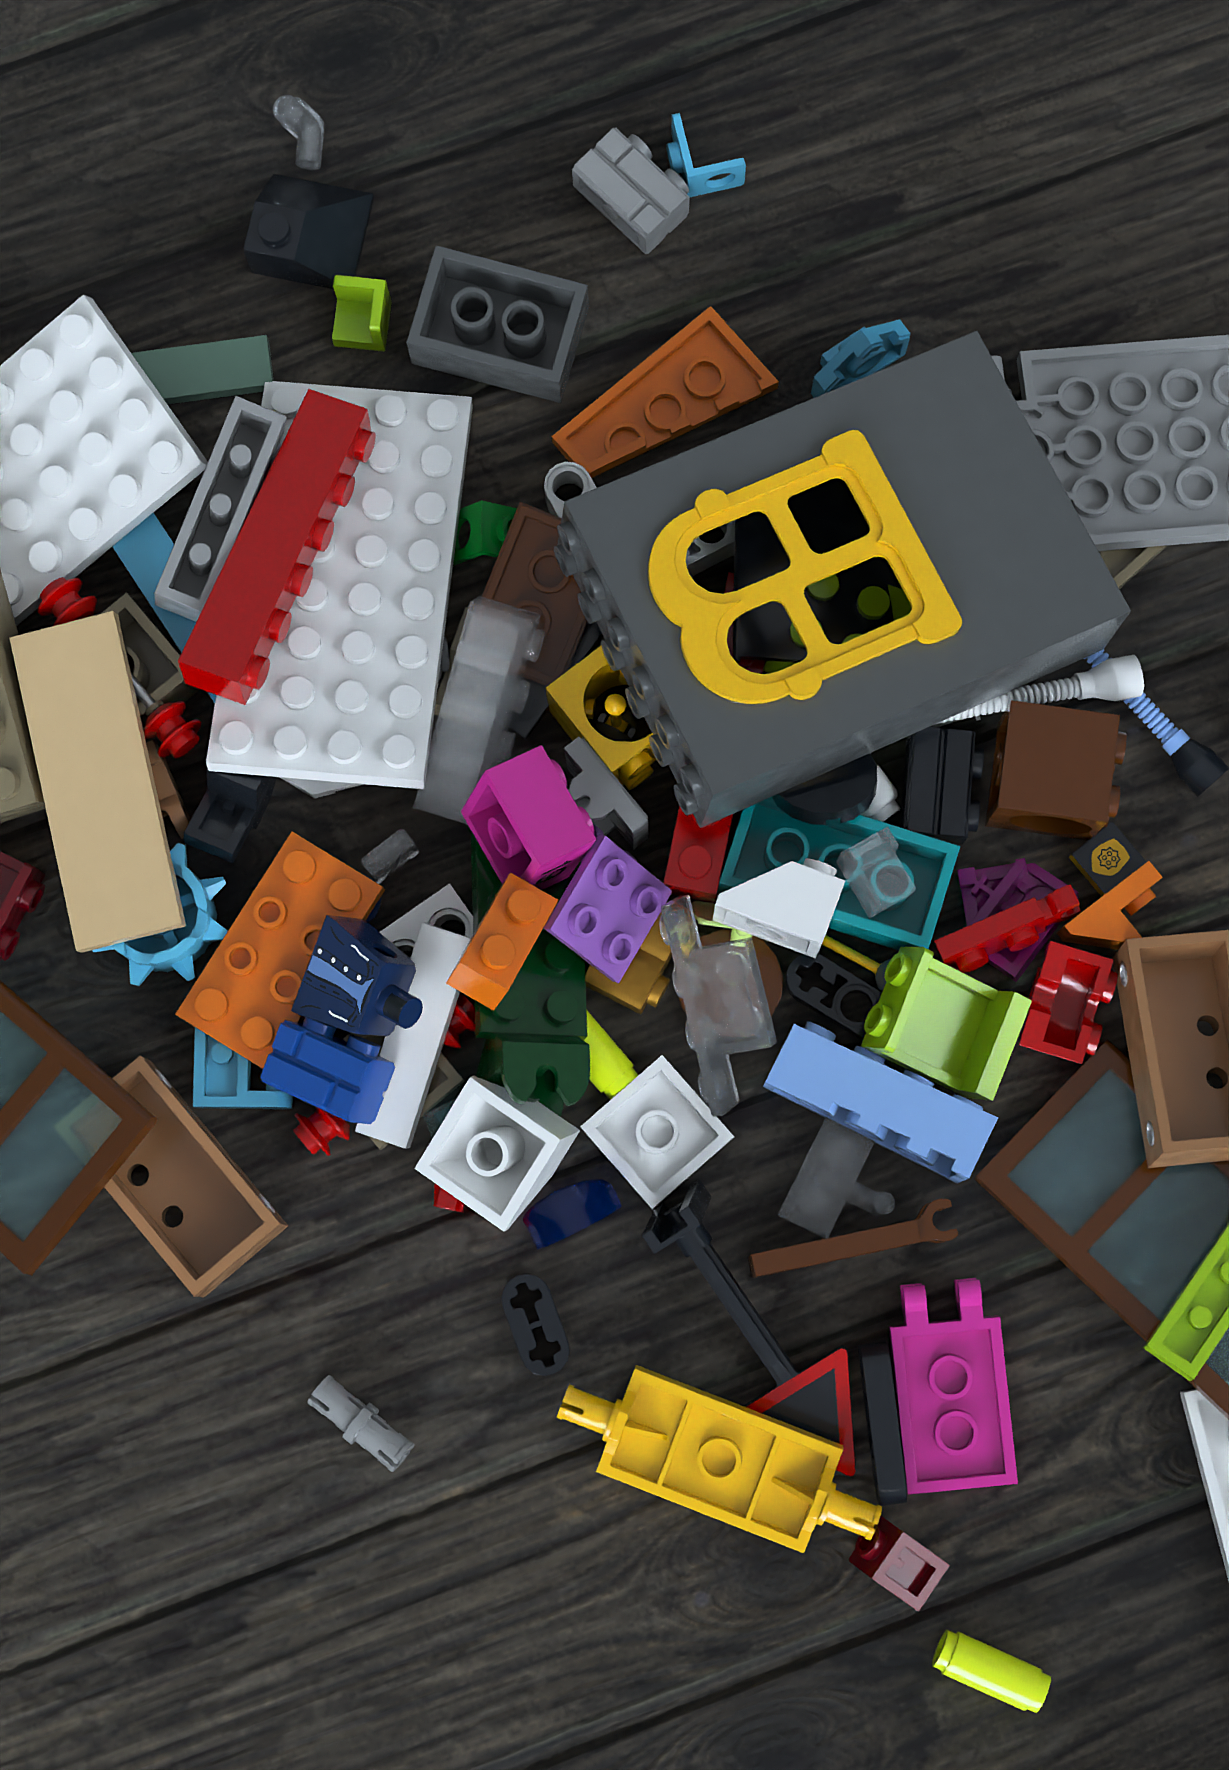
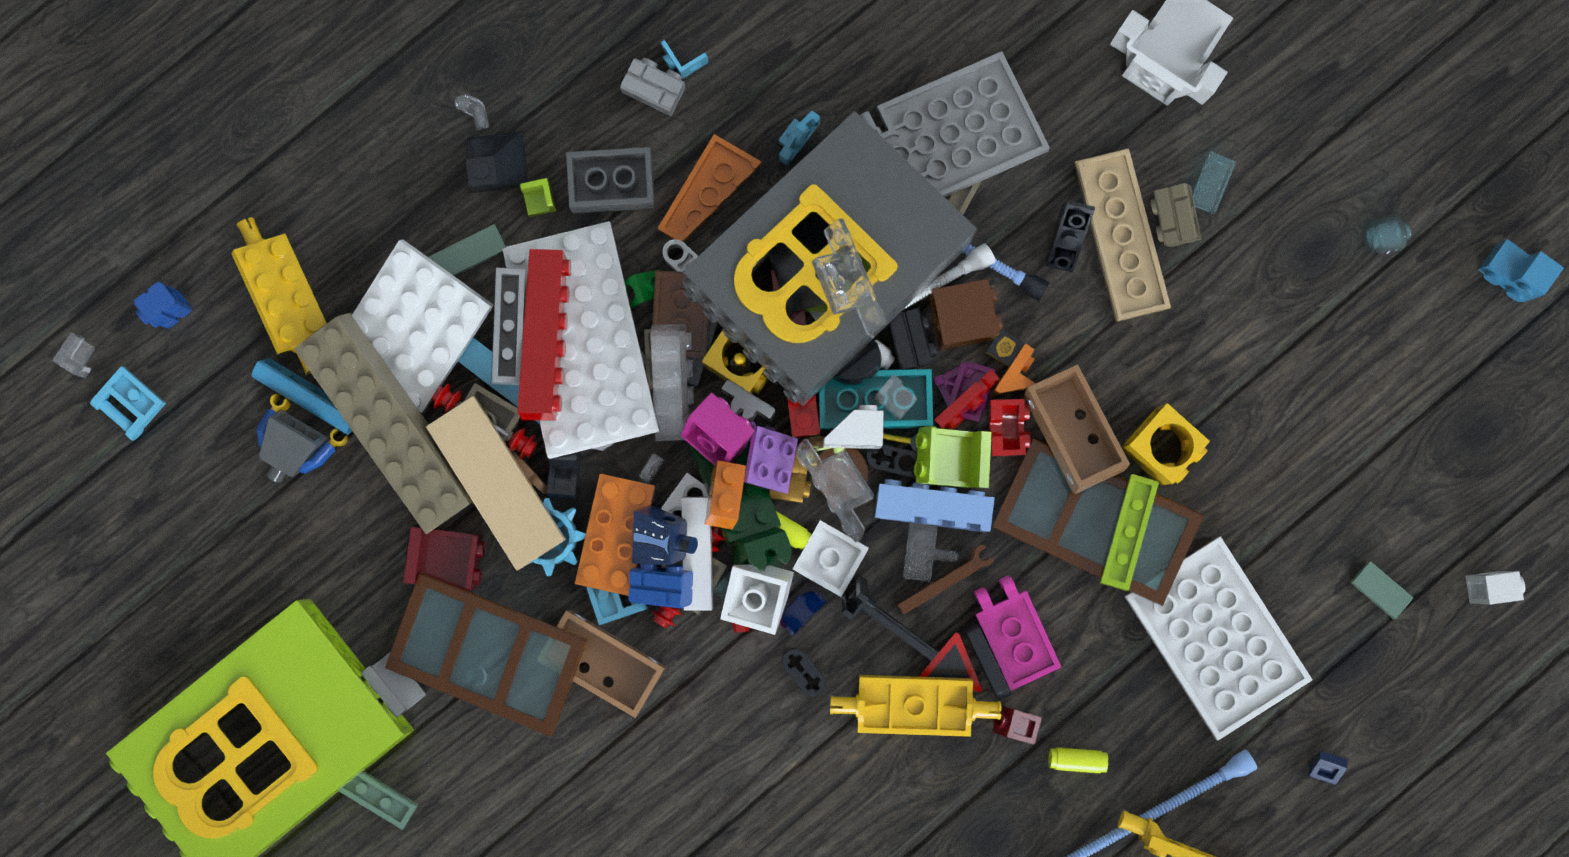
camera: 25 degrees left, 5 degrees up
light grey pin [307,1375,415,1472] -> none
none -> clear bracket [812,218,887,335]

